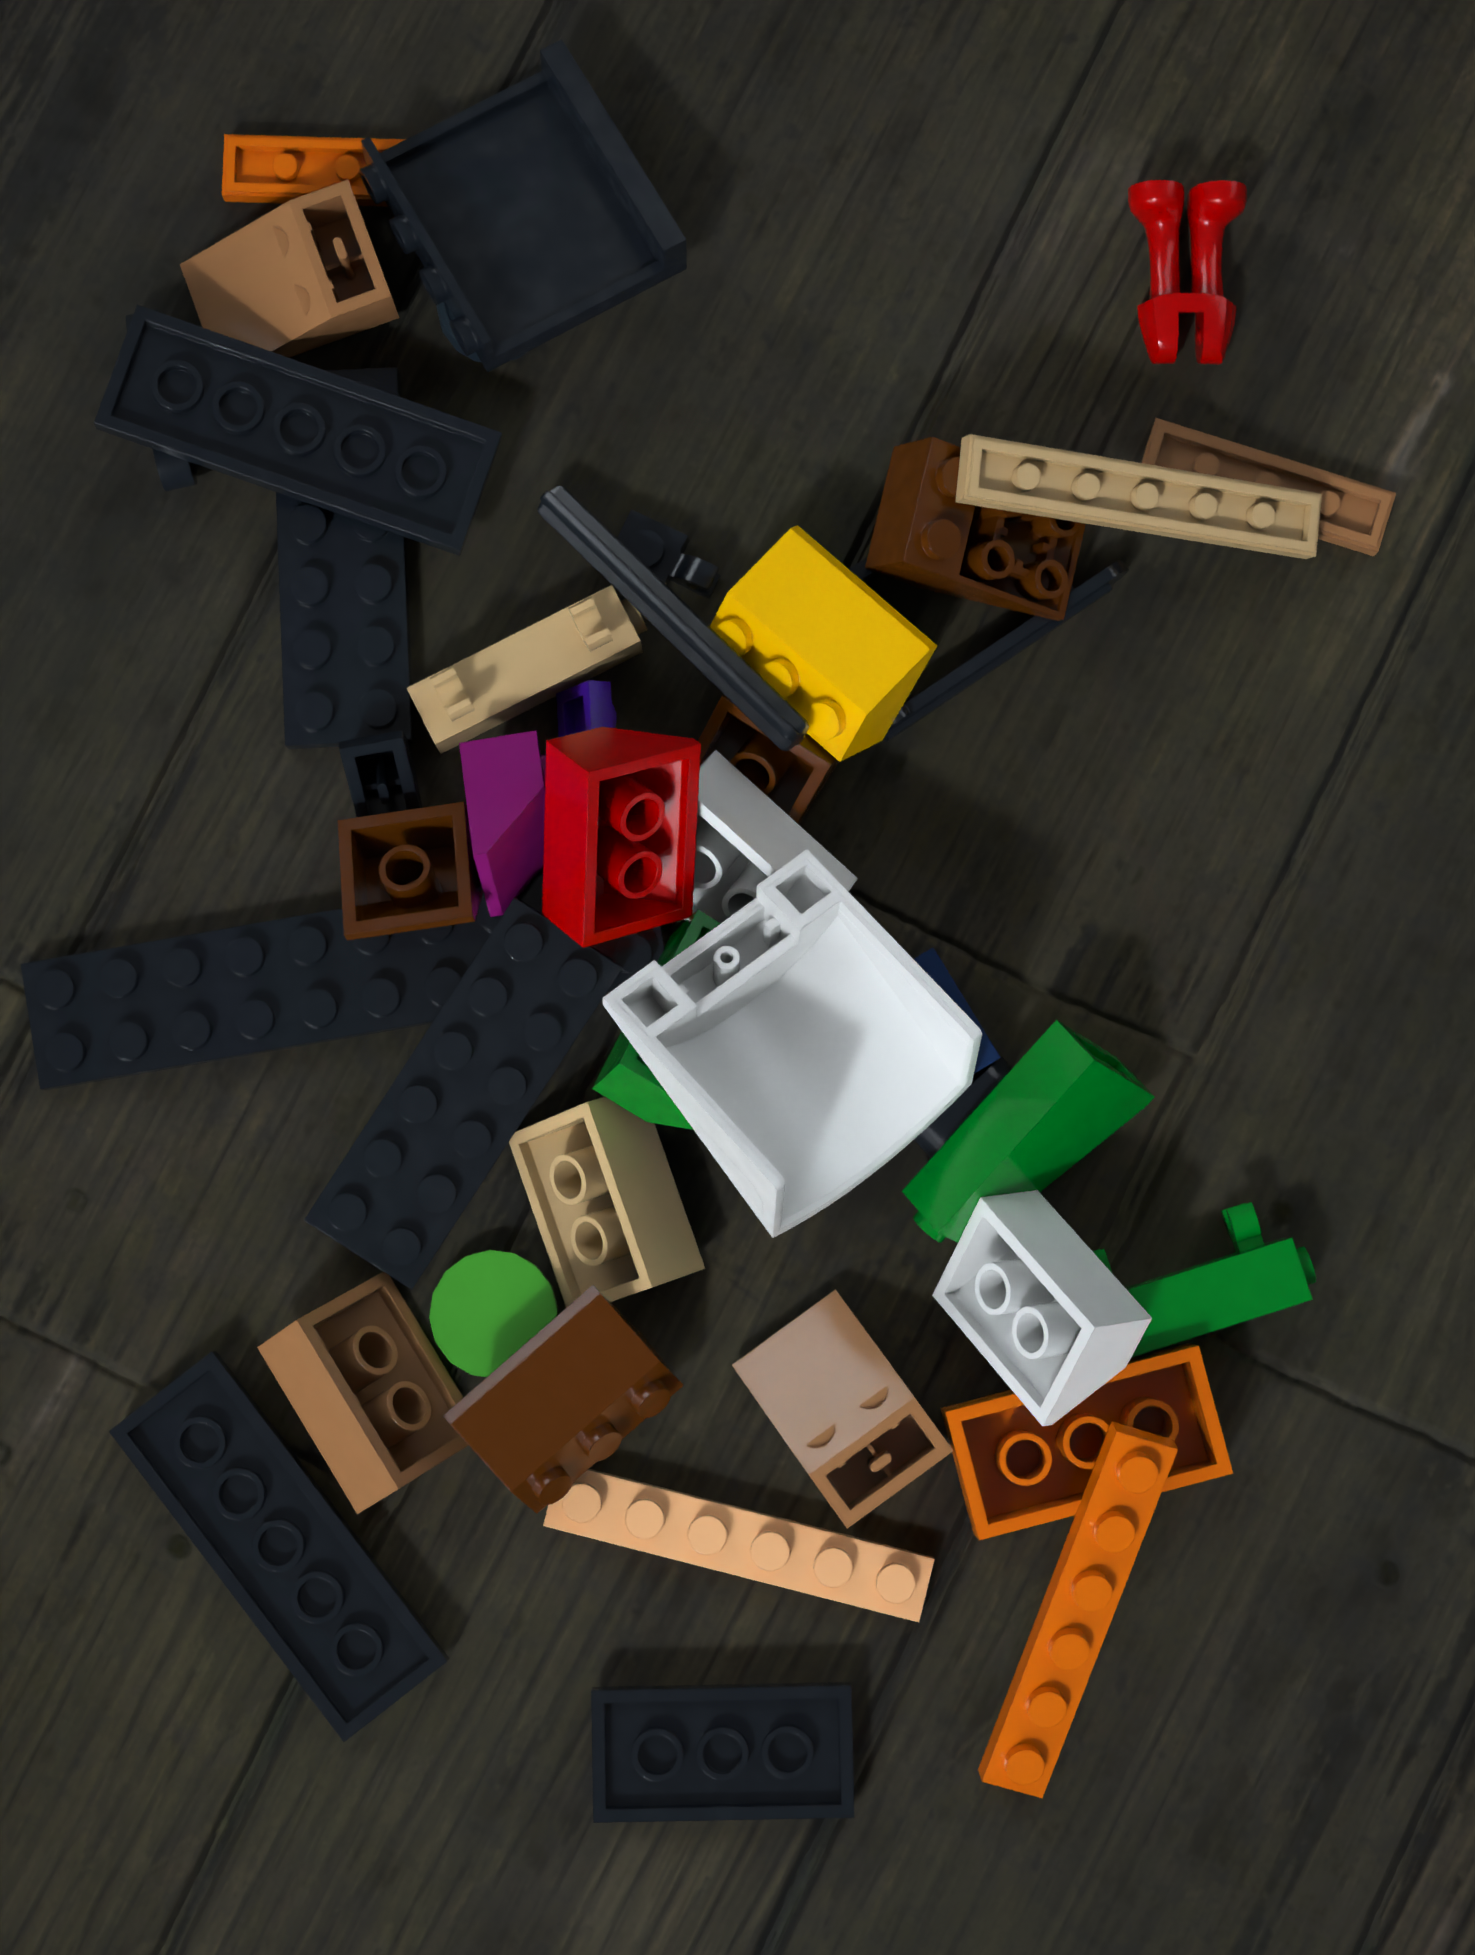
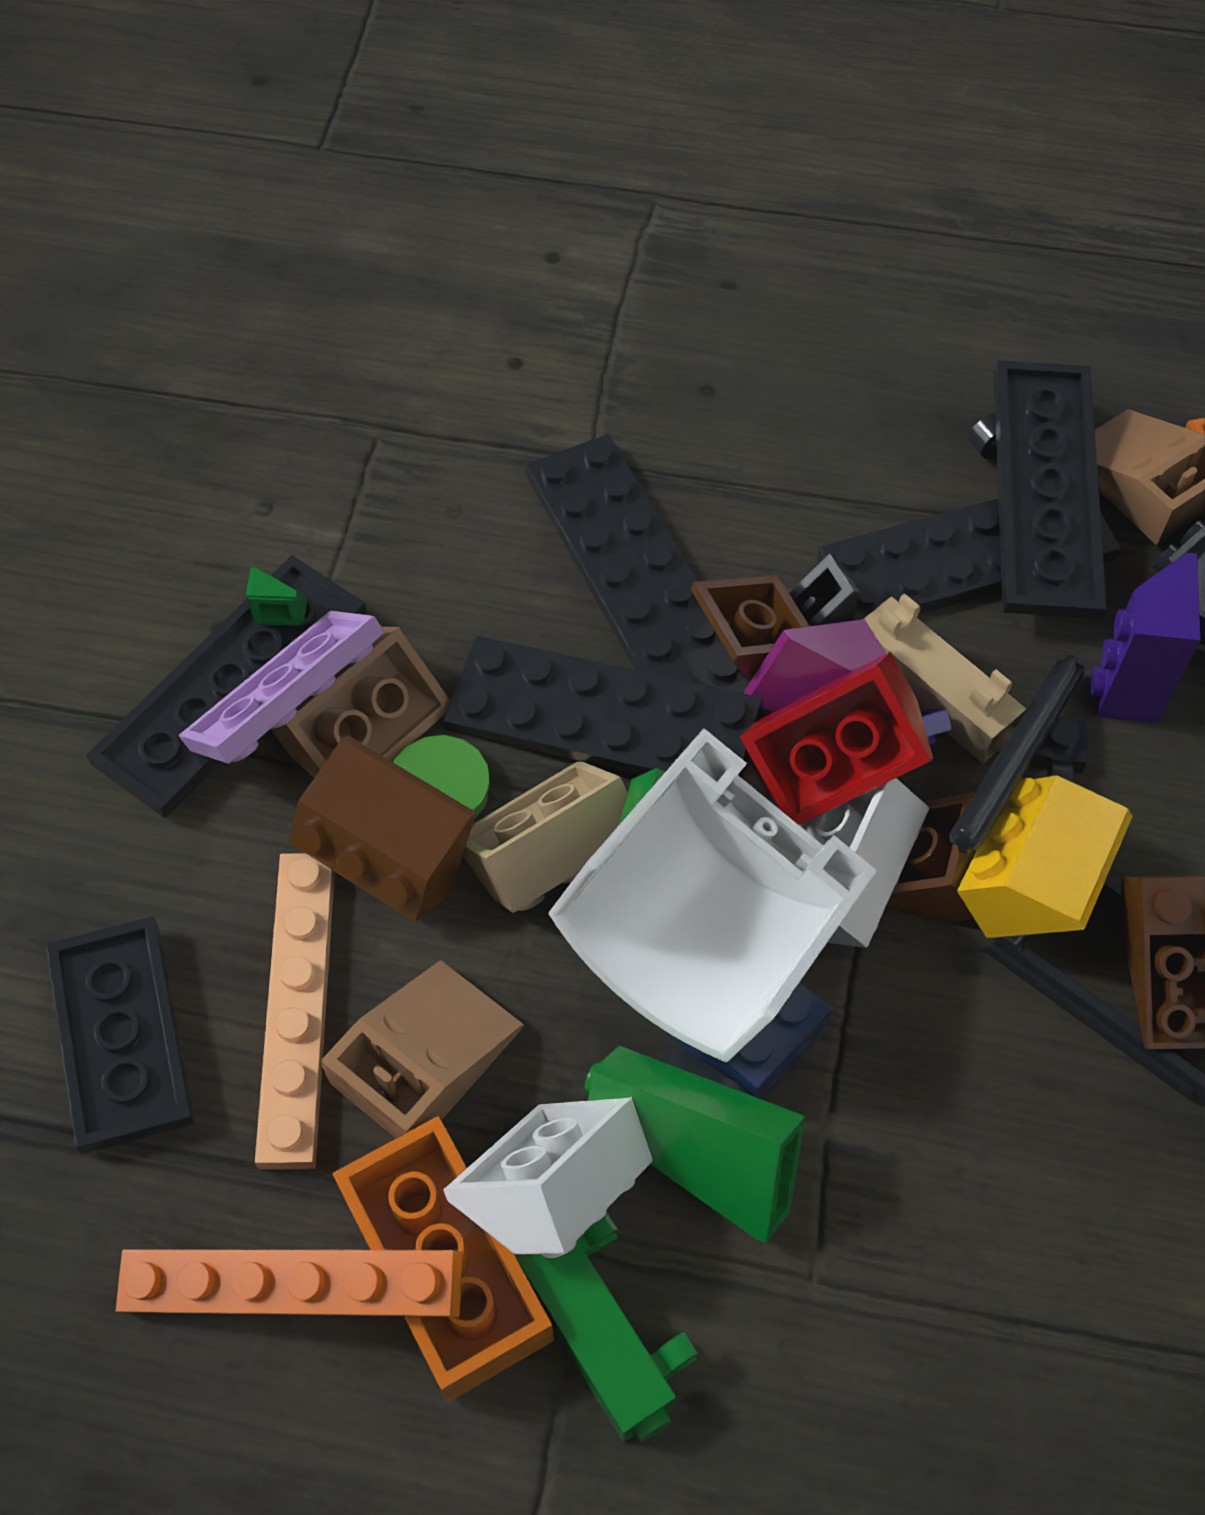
camera: 75 degrees right, 25 degrees down
none -> lavender plate [179,611,385,764]
none -> green slope [246,567,307,626]
none -> dark purple slope [1089,553,1200,723]

